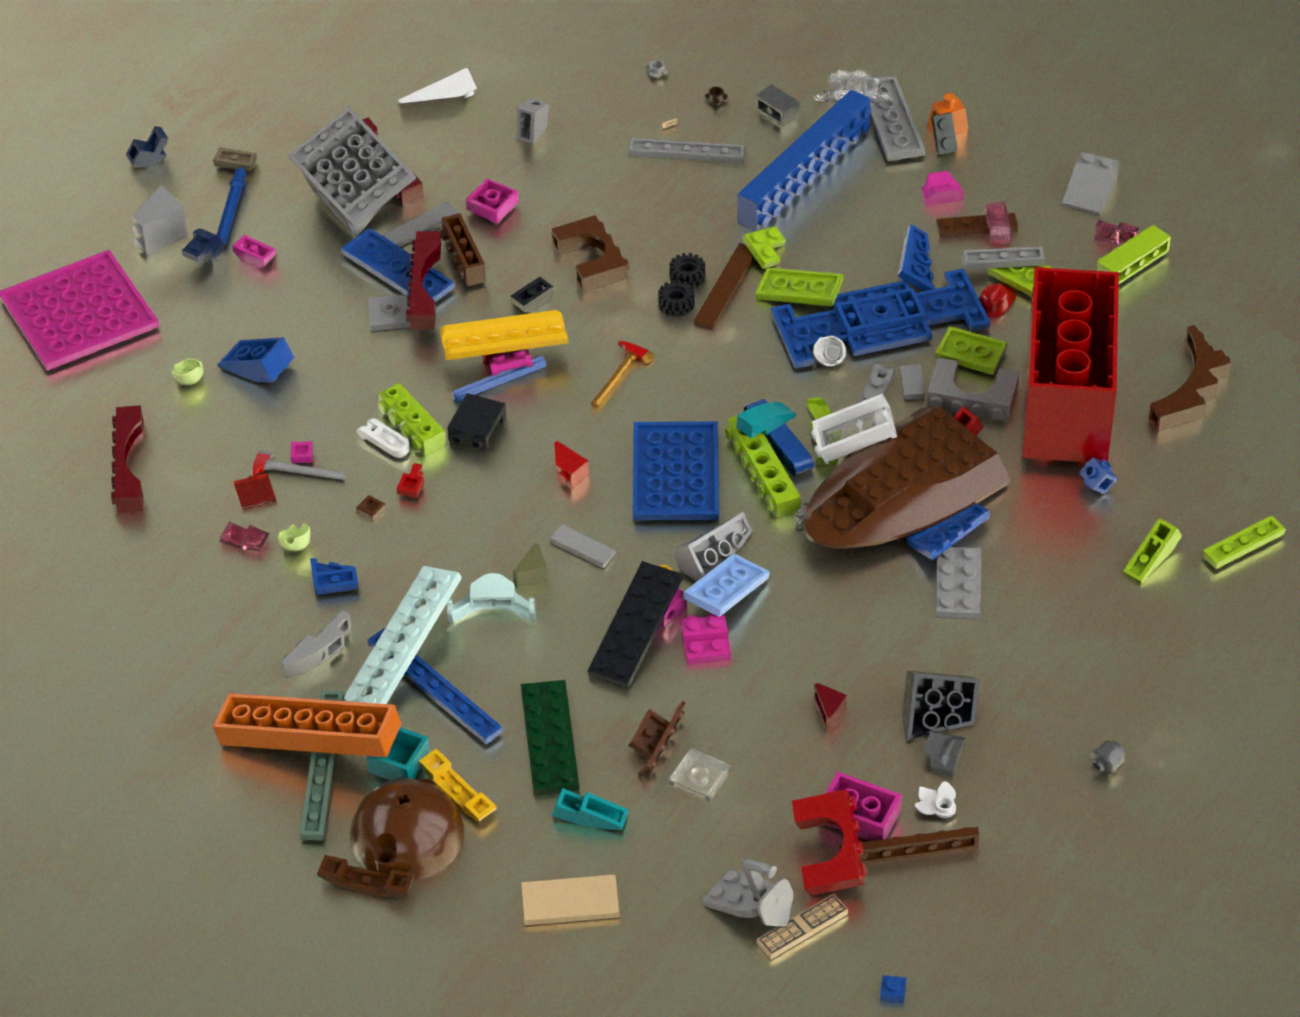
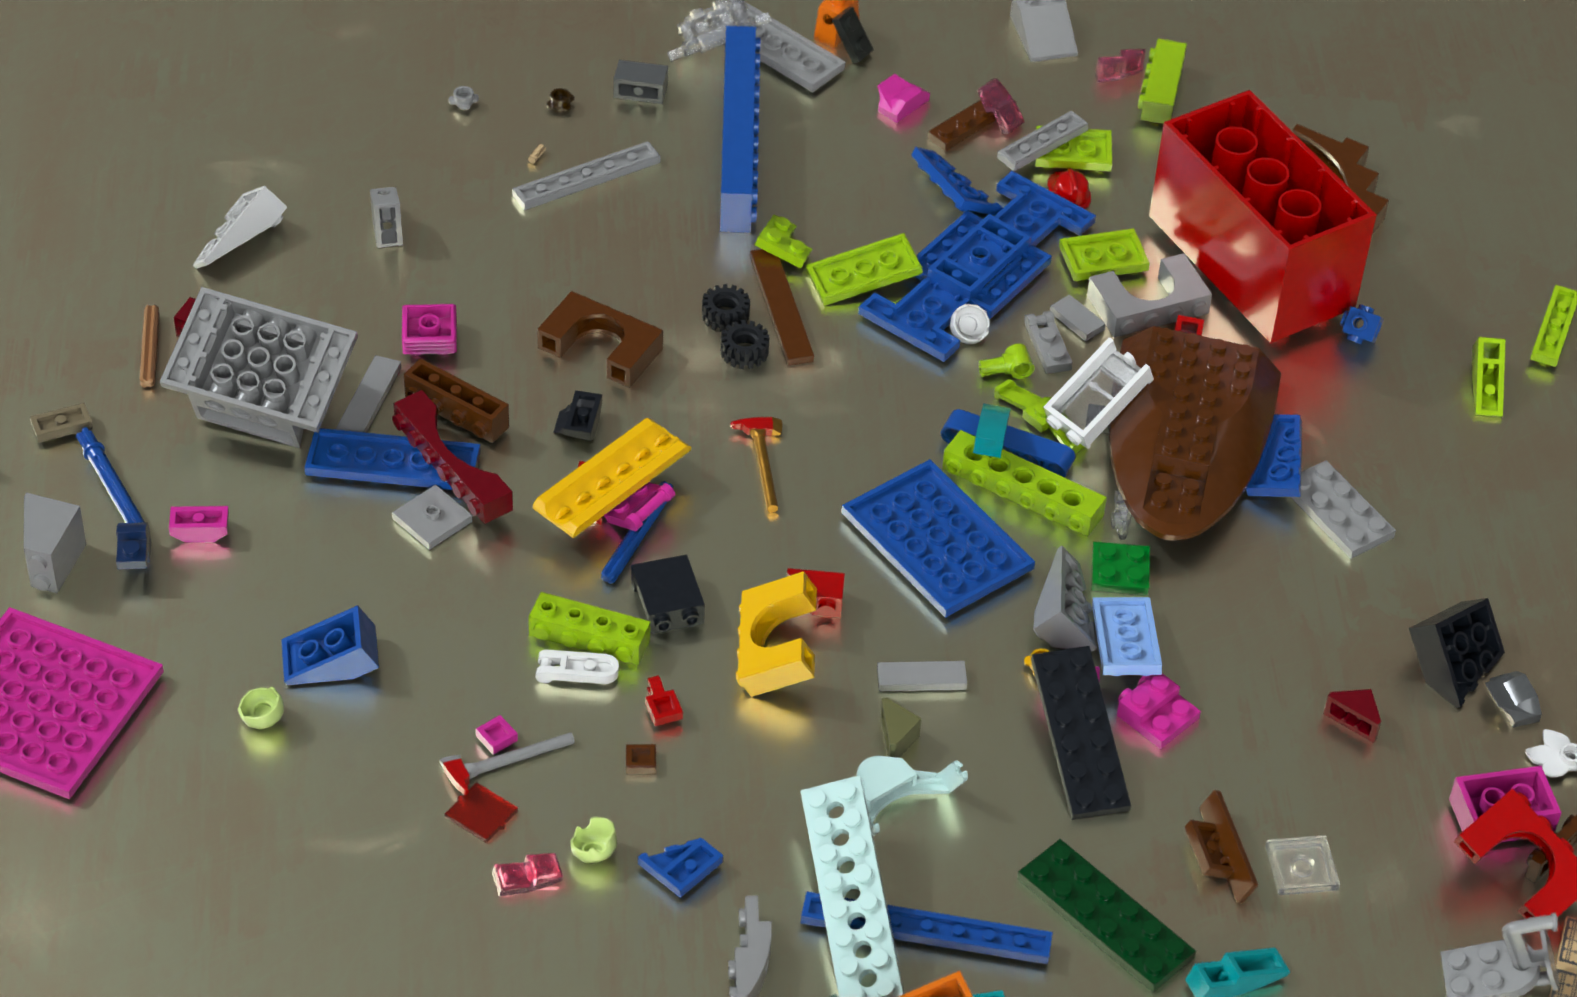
camera: 40 degrees left, 0 degrees up
dark red arch [111,405,144,513] -> none
none -> yellow arch [736,571,817,697]
none -> lime pin [978,343,1035,379]
none -> green plate [1091,541,1150,596]

